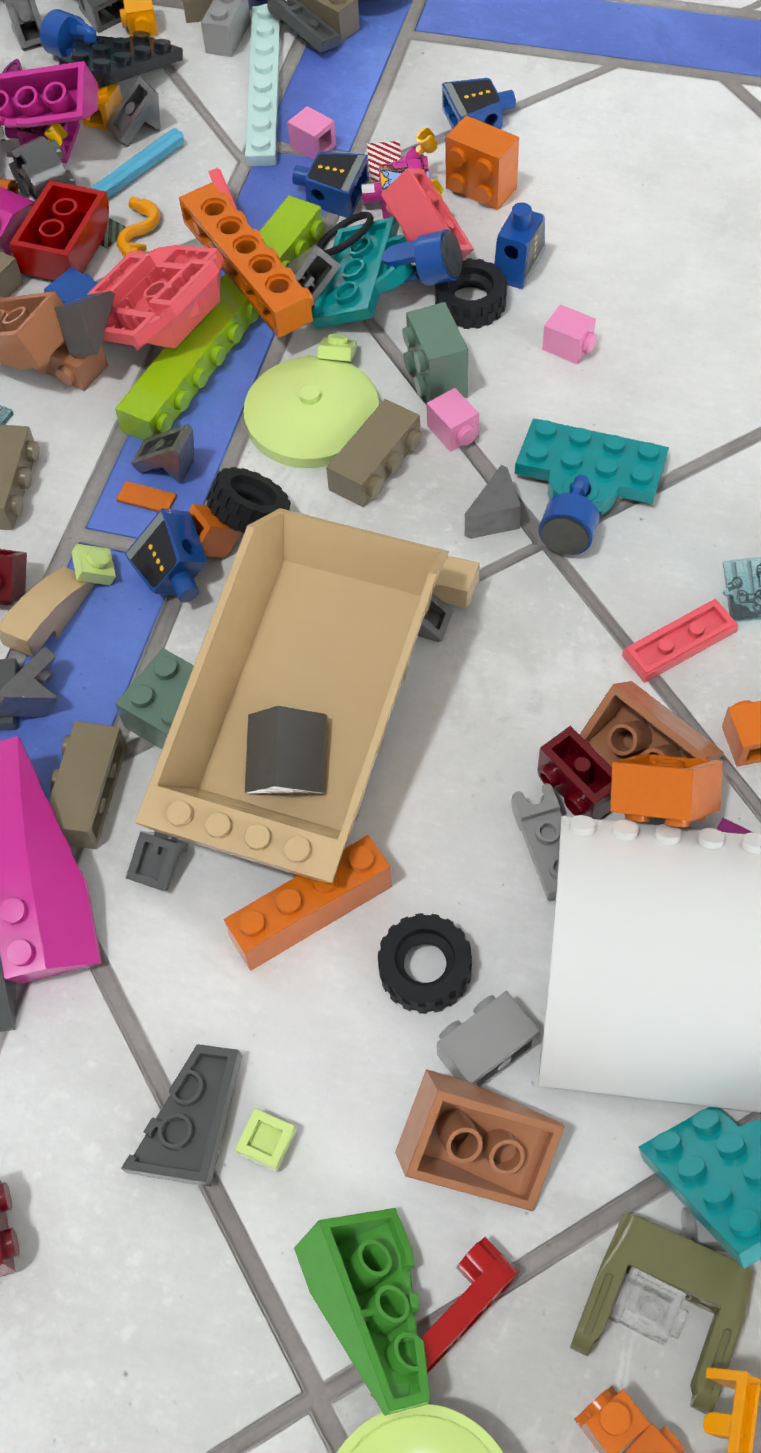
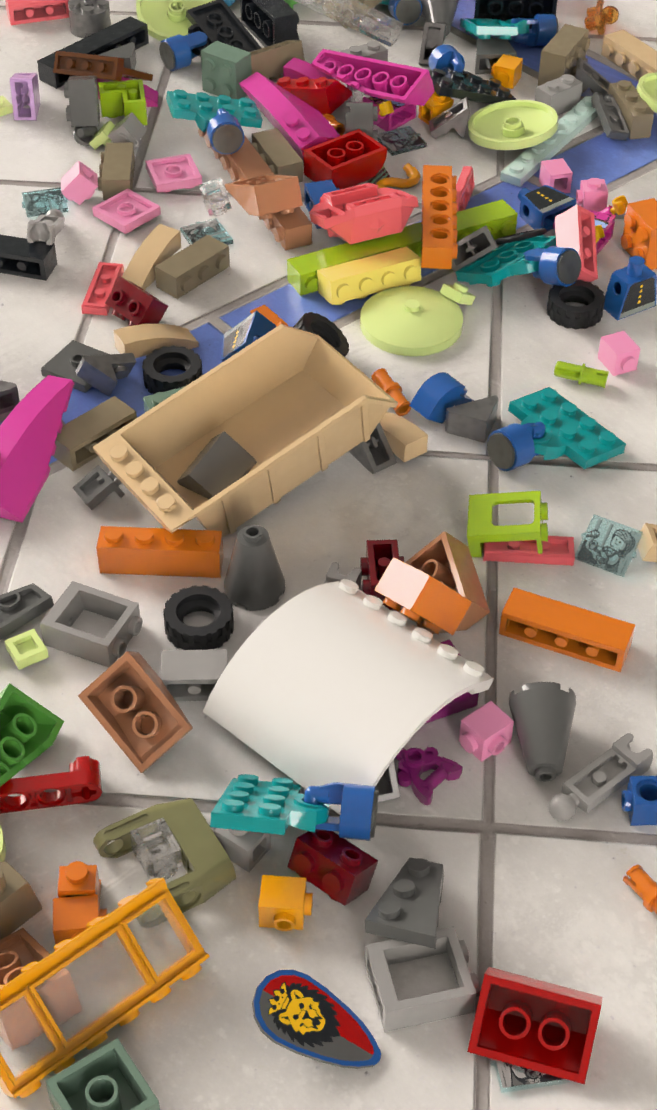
camera: 30 degrees right, 15 degrees down
dark grey slope [54,291,115,358] -> none
yellowish green plate [71,543,116,586] -> none
medium azure axle [90,128,185,199] -> none
flat silver slope [131,424,195,483] -> none
dark tan brick [326,399,422,507] -> none
sand green brick [402,302,468,403] -> none
bright pink brick [427,388,479,452] -> none
none -> light grey window [40,581,143,668]
none -> black tyre [142,346,203,394]
none -> dark grey cone [224,525,285,611]
none -> light yellow brick [317,247,421,305]
none -> orange pin [371,368,412,416]
none -> piece [378,126,427,156]
none -> blue brick [409,372,474,424]
none -> lime window [467,491,548,557]
none -> yellowish green dish [468,100,558,150]
none -> lime axle [554,361,609,388]
none -> bright pink brick [576,178,608,212]

